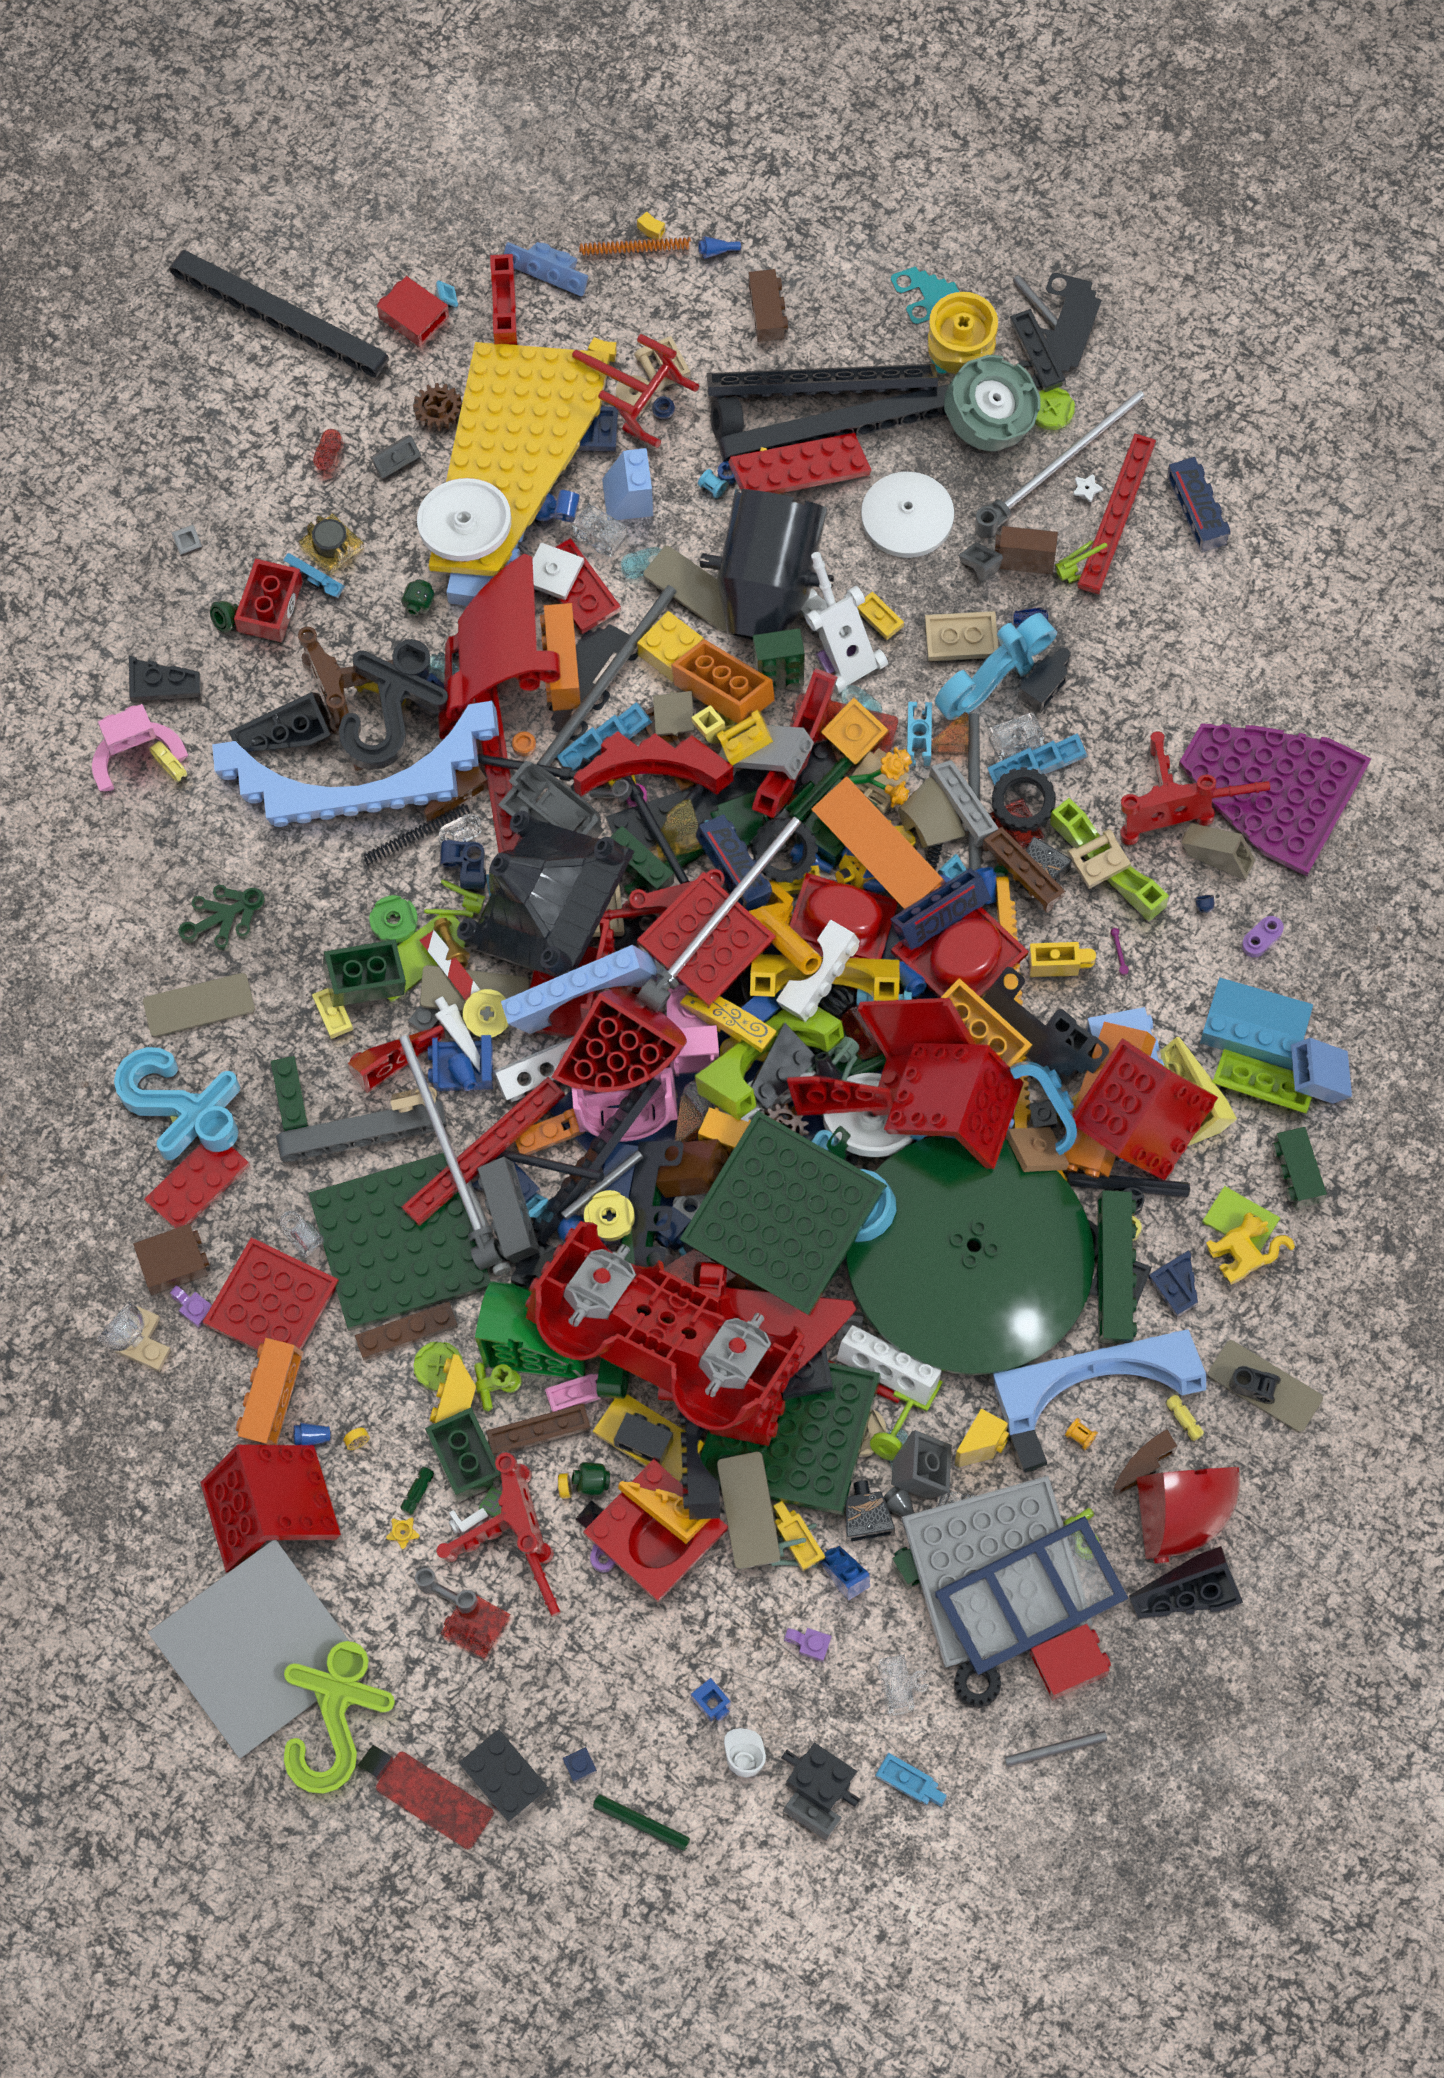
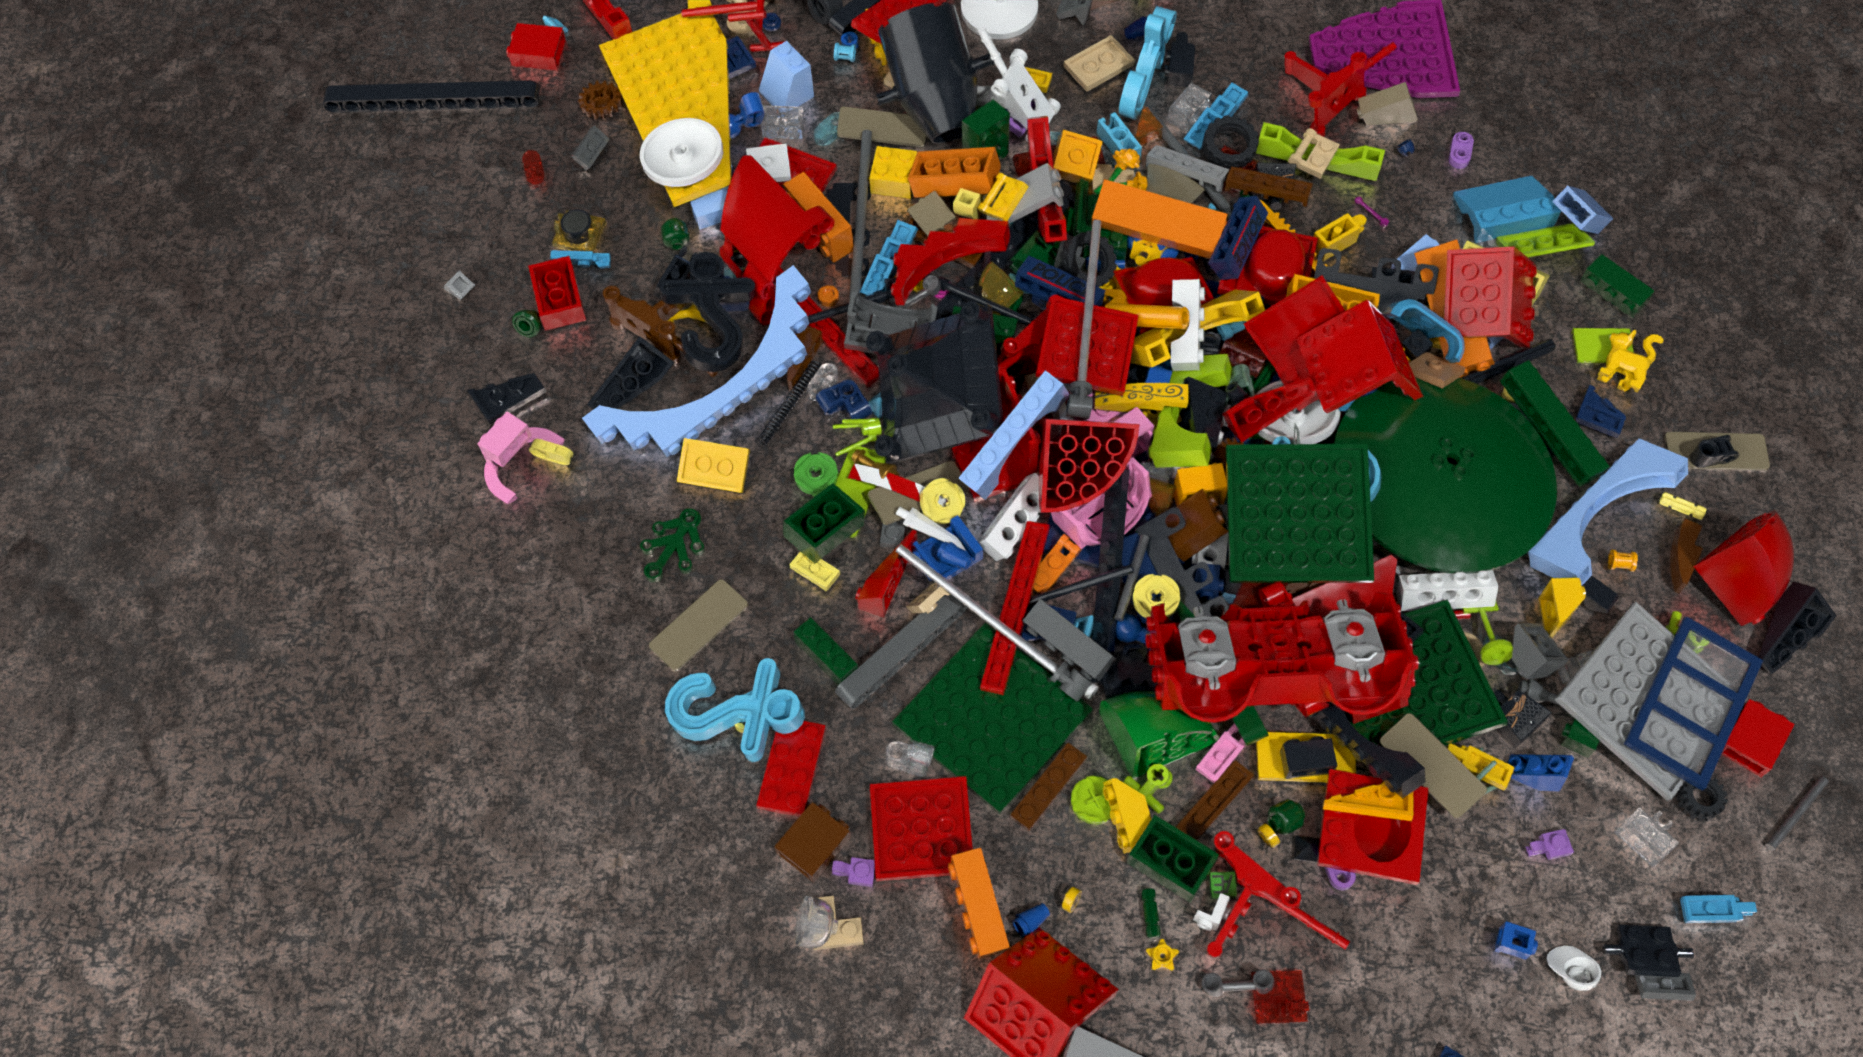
camera: 30 degrees left, 5 degrees down
none -> black hinge [653,246,698,299]
none -> yellow plate [677,438,750,493]

